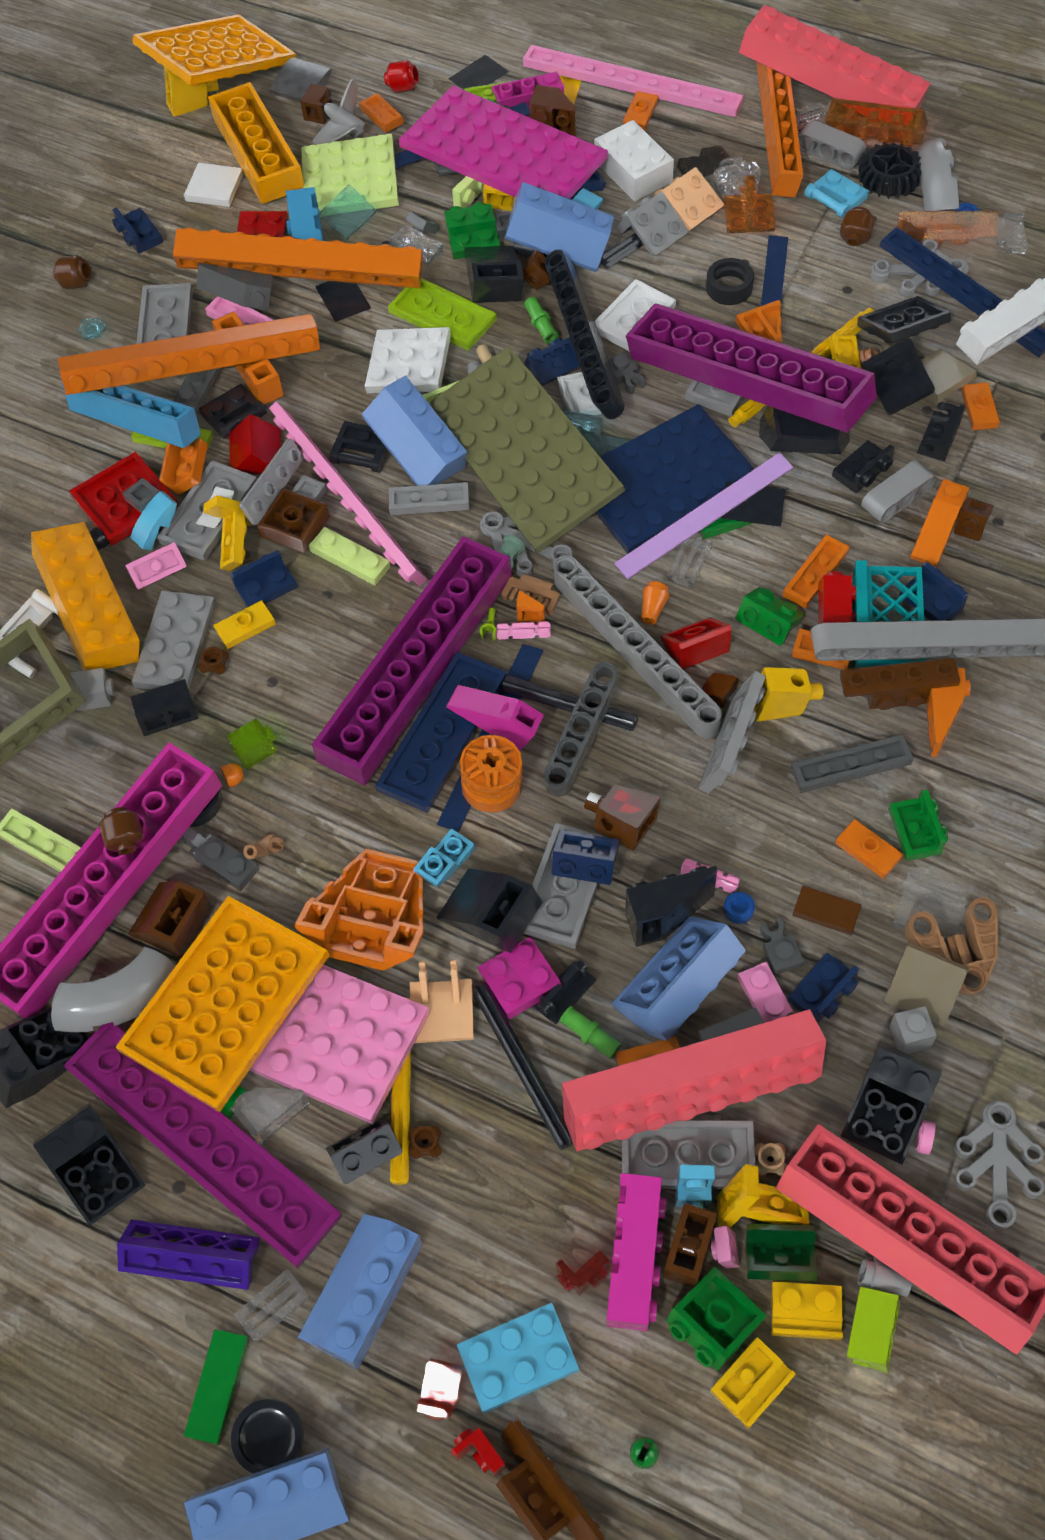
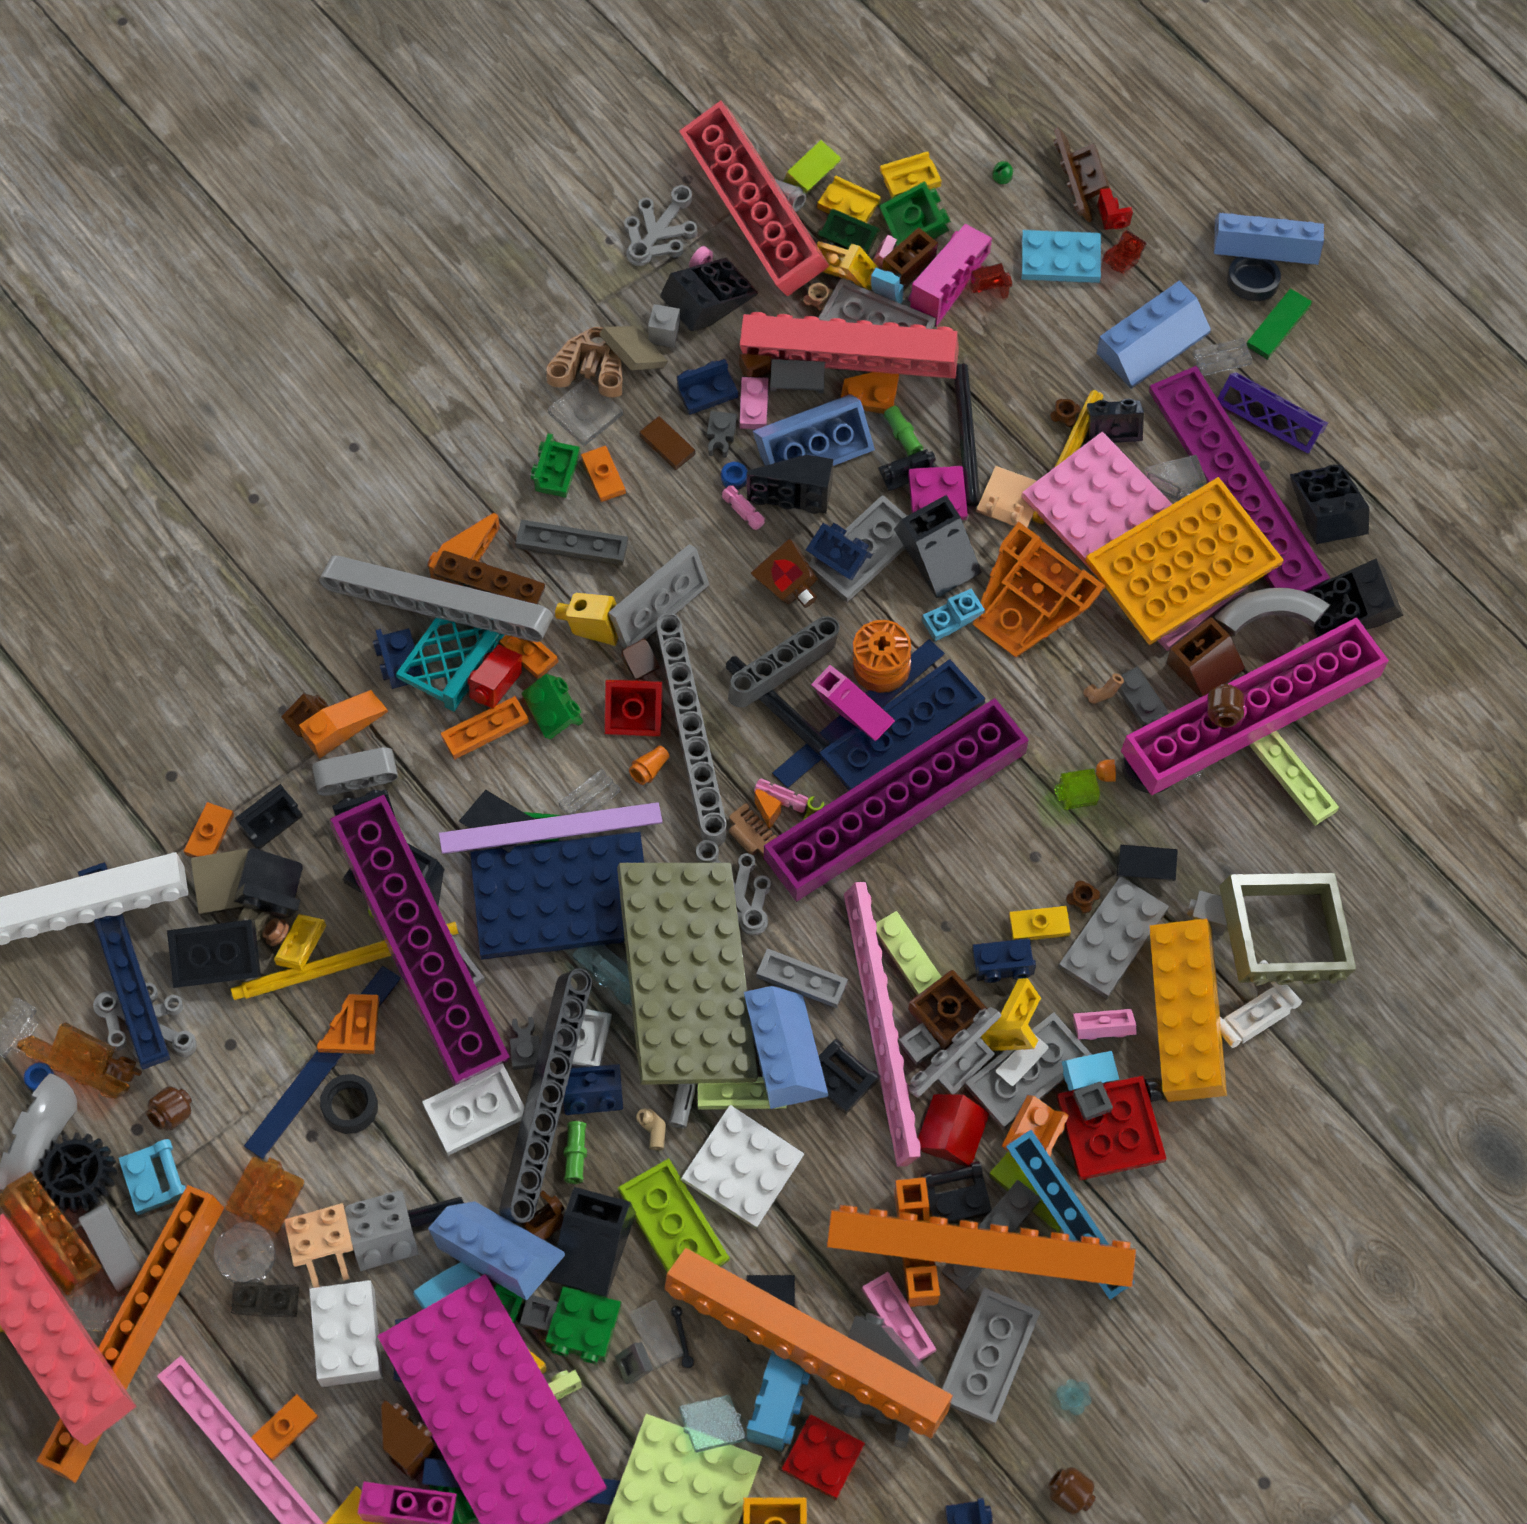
camera: 160 degrees left, 5 degrees up
sand green bush [497,534,525,569] -> none

